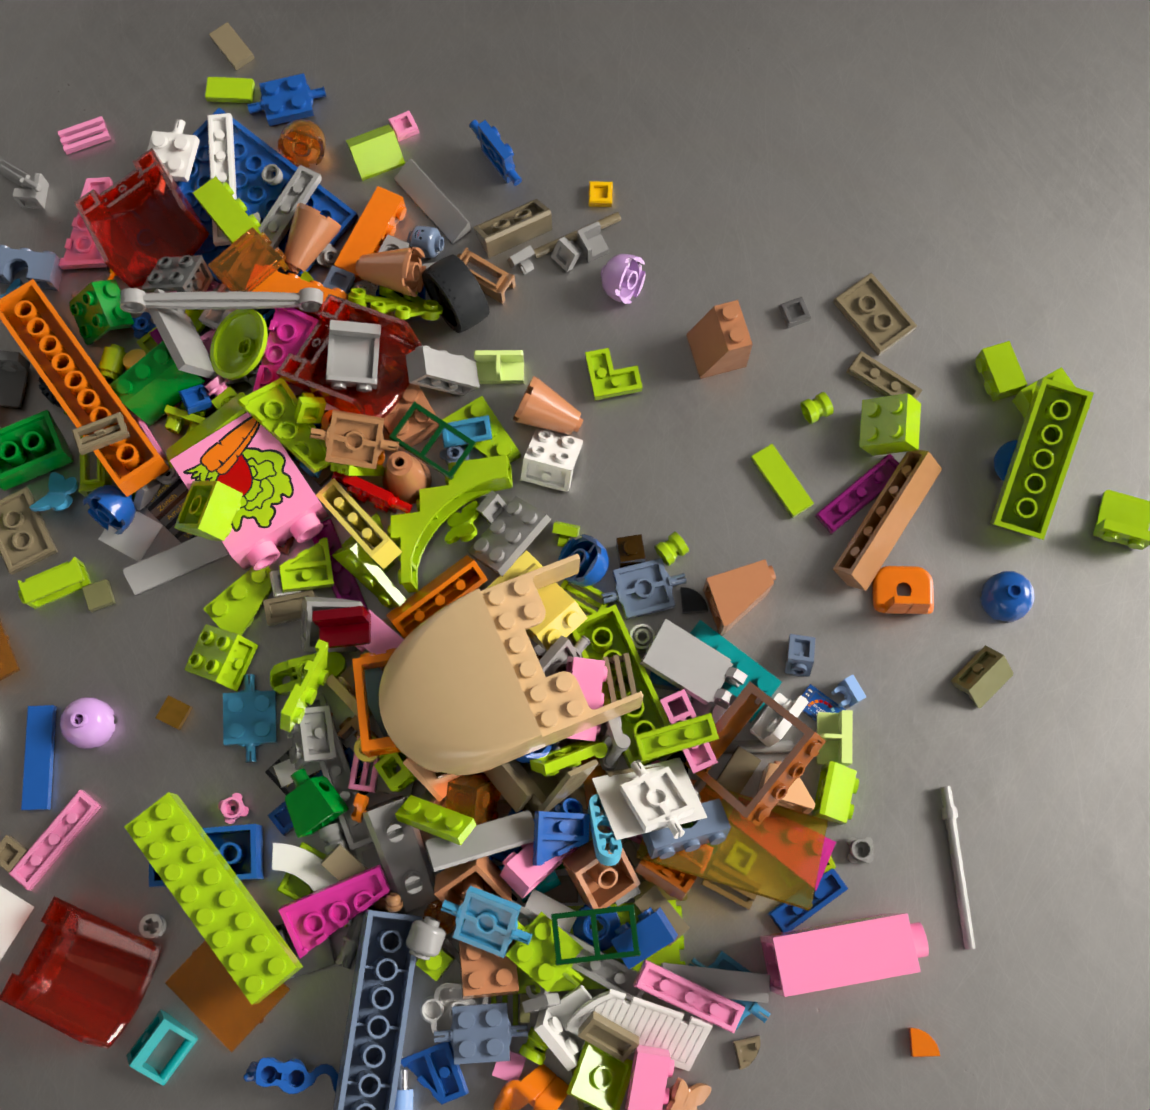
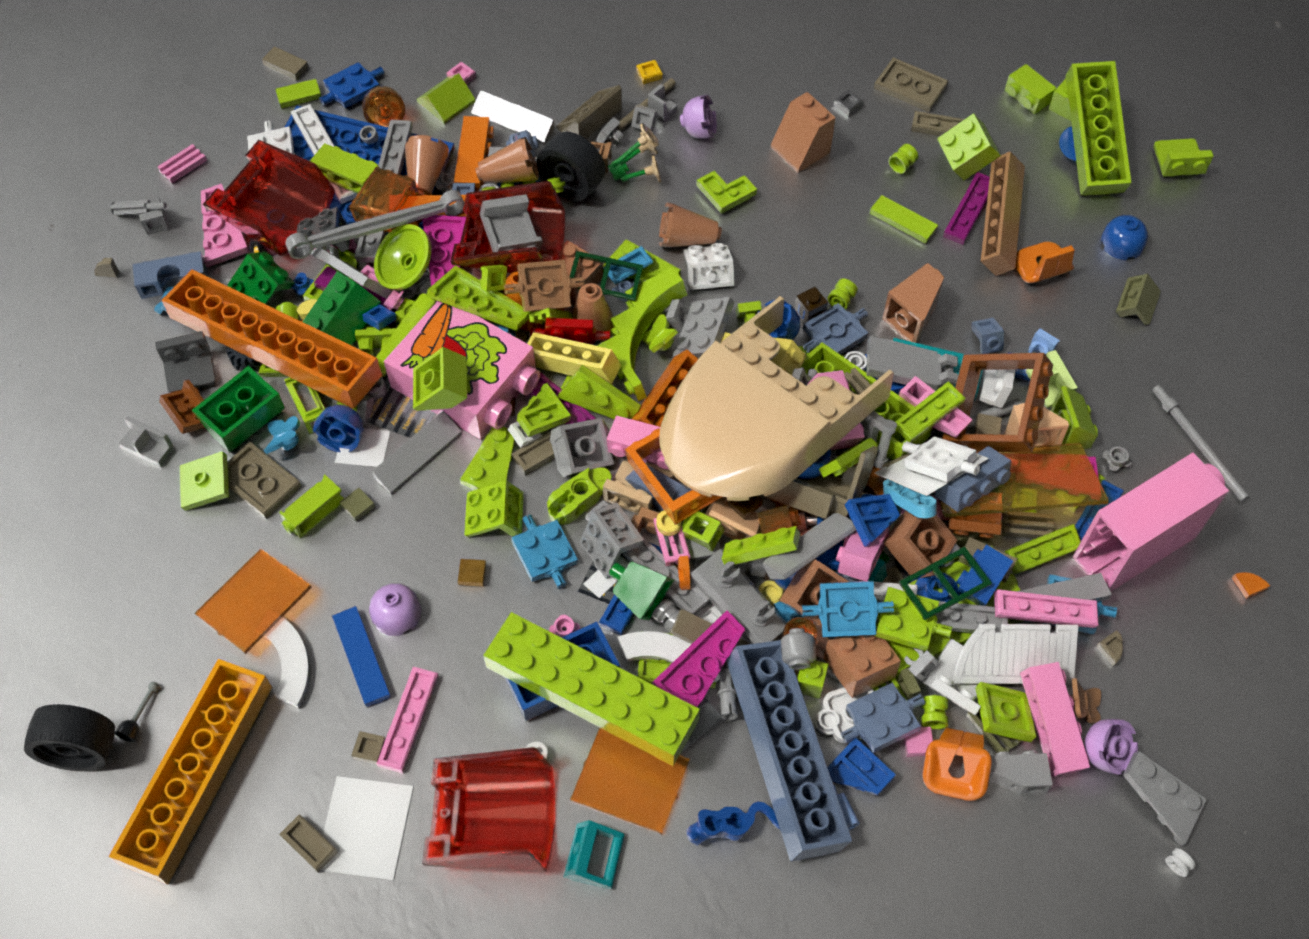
camera: 25 degrees left, 15 degrees down
dark tan tile [71,412,130,455] -> none
lime wing [280,639,329,732] -> none
dark red panel [312,606,371,648] -> none
medium nougat arm [375,893,403,913] -> none
light grey brick [406,345,480,396] -> none
blue plate [469,120,522,186] -> none
yellowish green panel [474,350,524,384] -> none
dark tan tile [578,1011,639,1062] -> none
black tile [680,587,708,614] -> none
none -> plant [608,123,661,182]
none -> lime tile [1005,524,1081,574]

